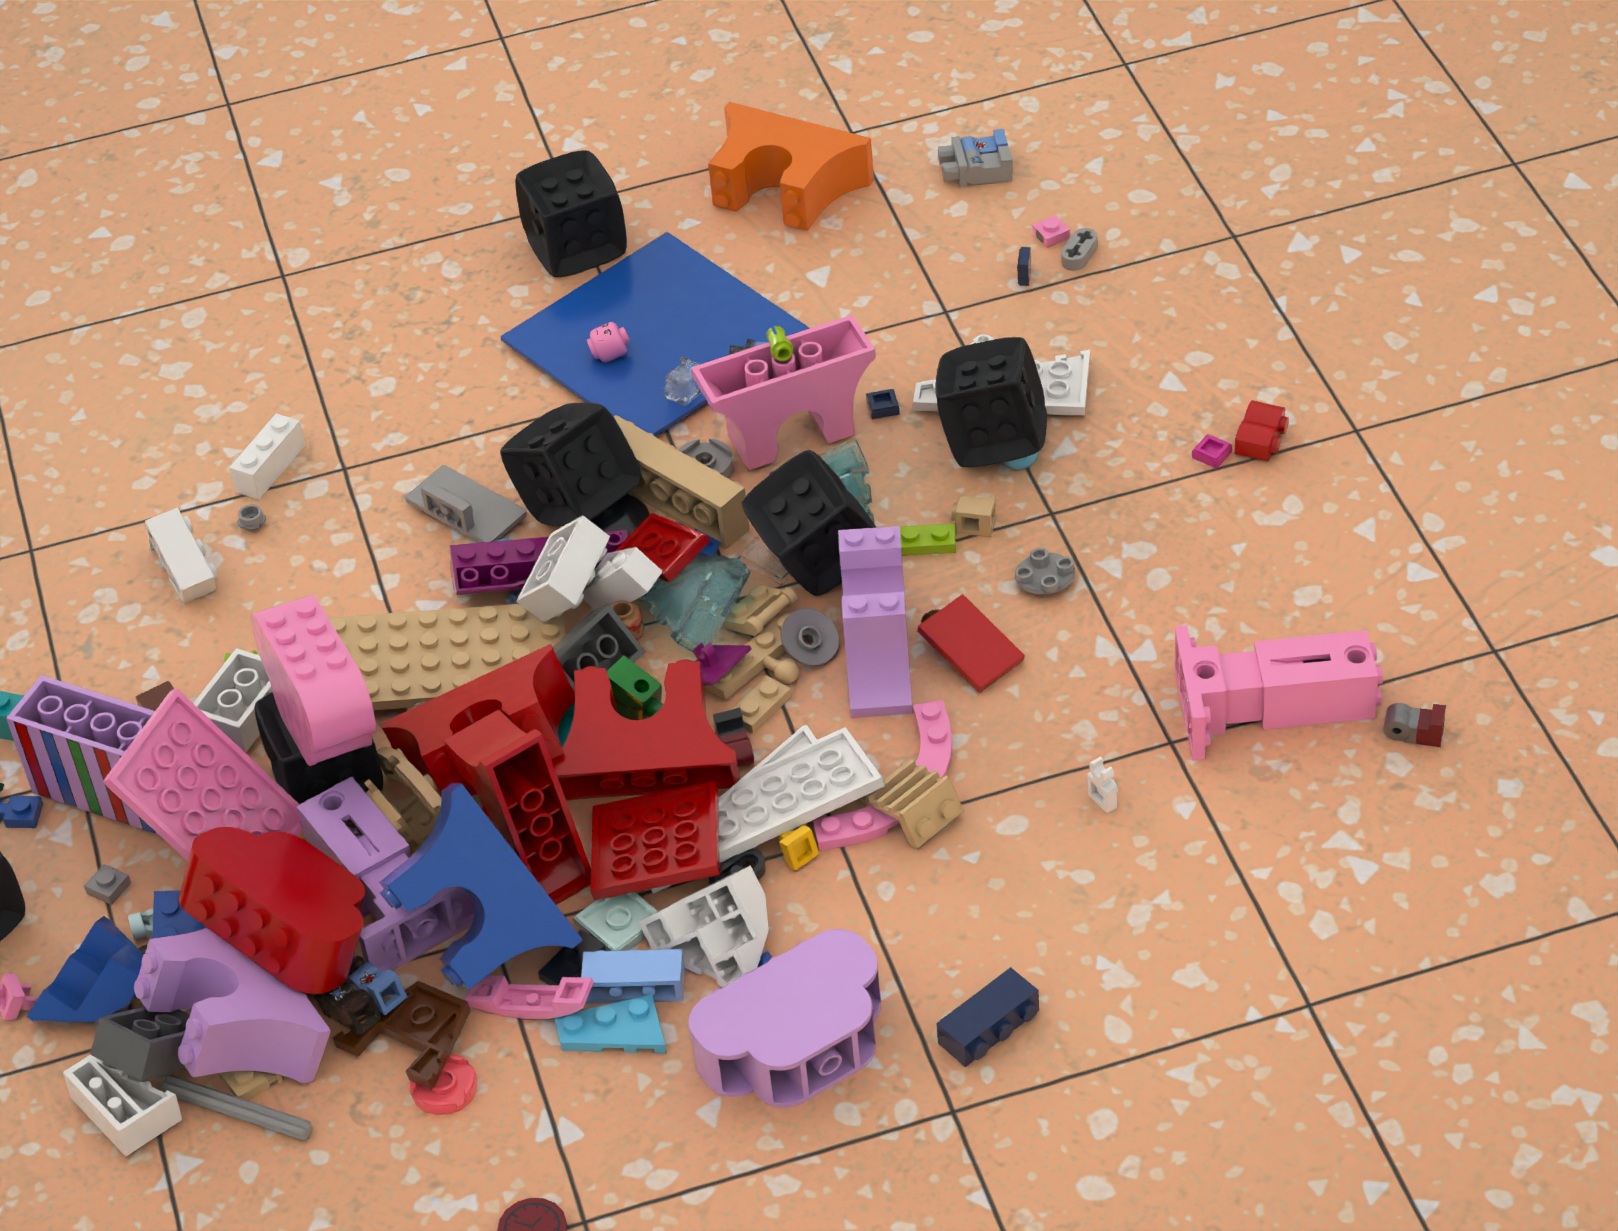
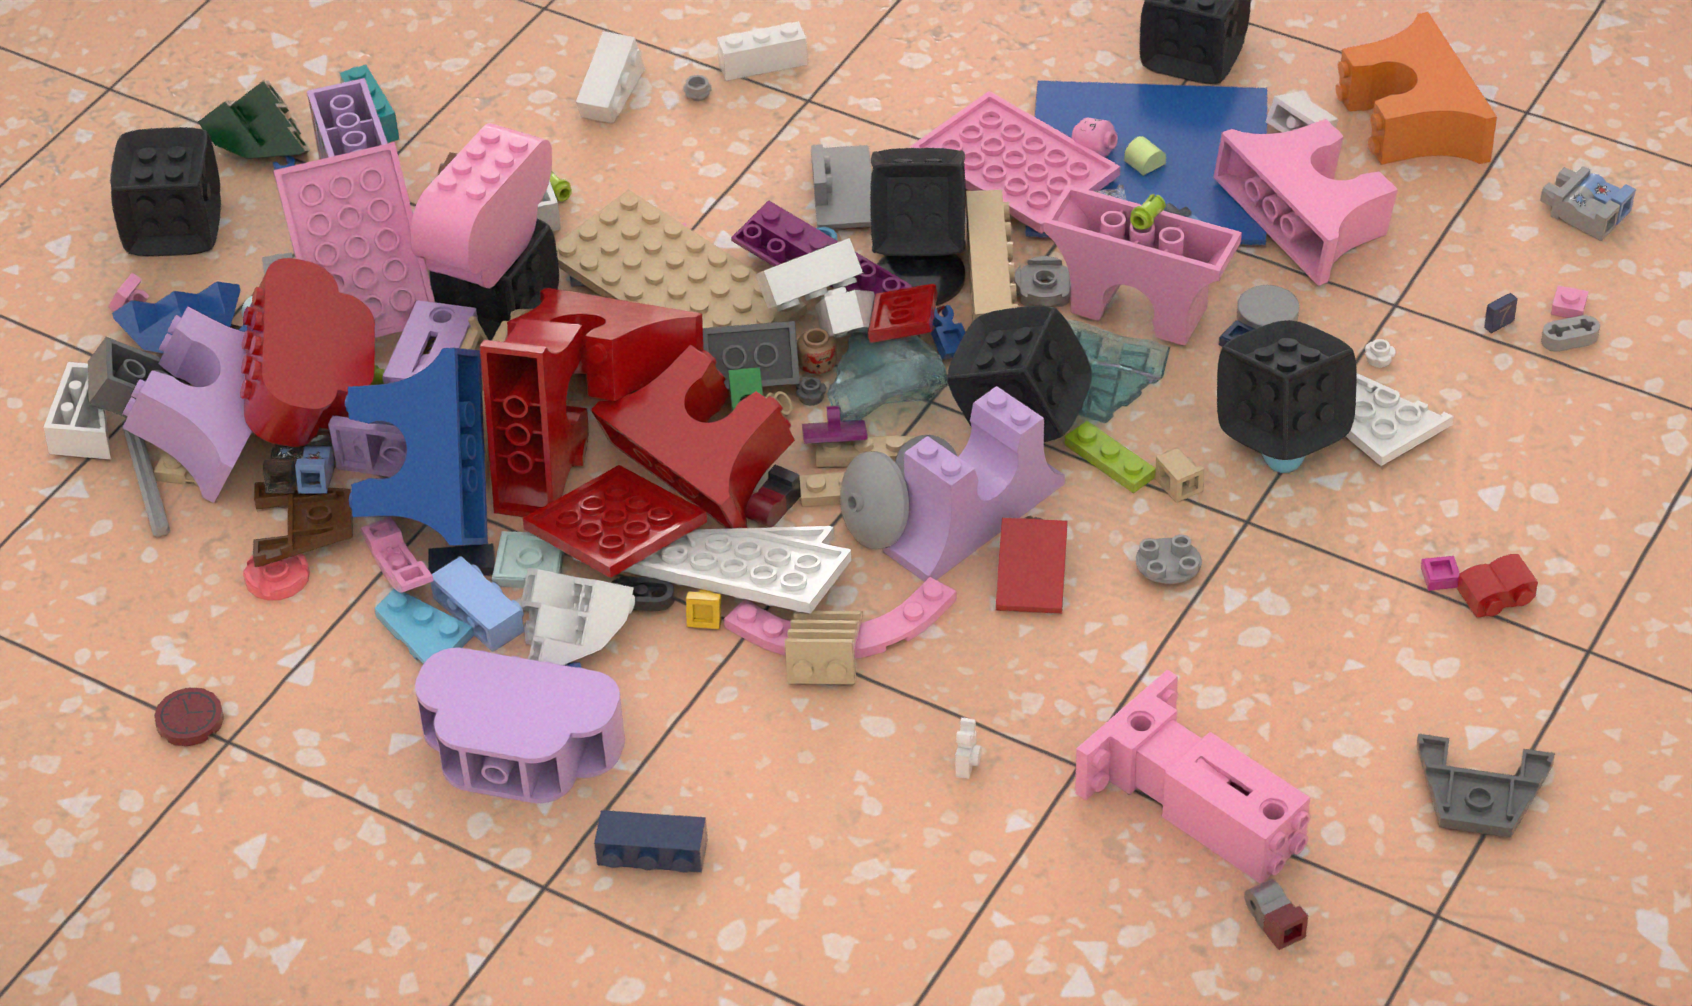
camera: 45 degrees right, 0 degrees up
tan plate [720,585,798,636] -> none
none -> dark grey plate [796,377,827,406]
none -> light grey dish [840,451,909,549]
none -> bright pink plate [910,91,1120,233]
none -> yellowish green brick [1124,136,1166,176]
none -> bright pink piece [1213,119,1398,286]
none -> light grey tile [1237,285,1299,329]
none -> white brick [1266,92,1339,132]
none -> dark grey wing [1416,733,1555,838]

